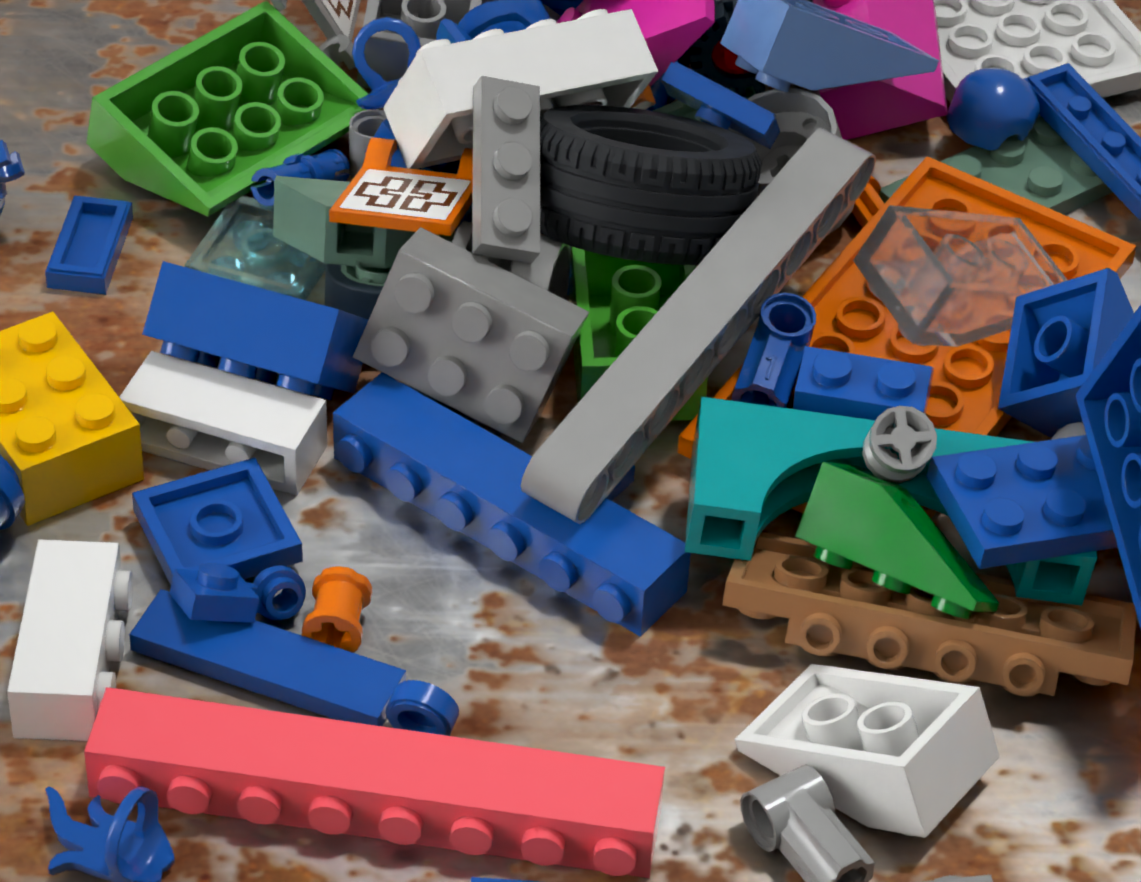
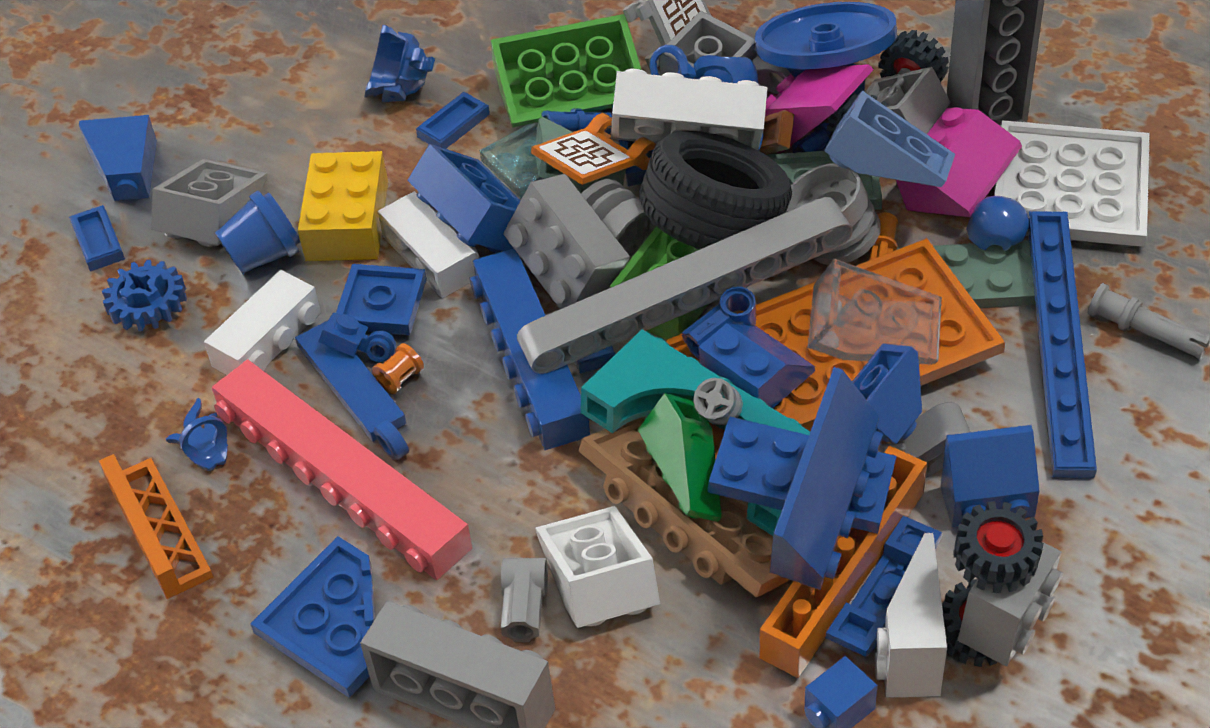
camera: 40 degrees right, 5 degrees up
light grey plate [472,76,540,264] -> none
blue plate [661,62,780,149] -> none

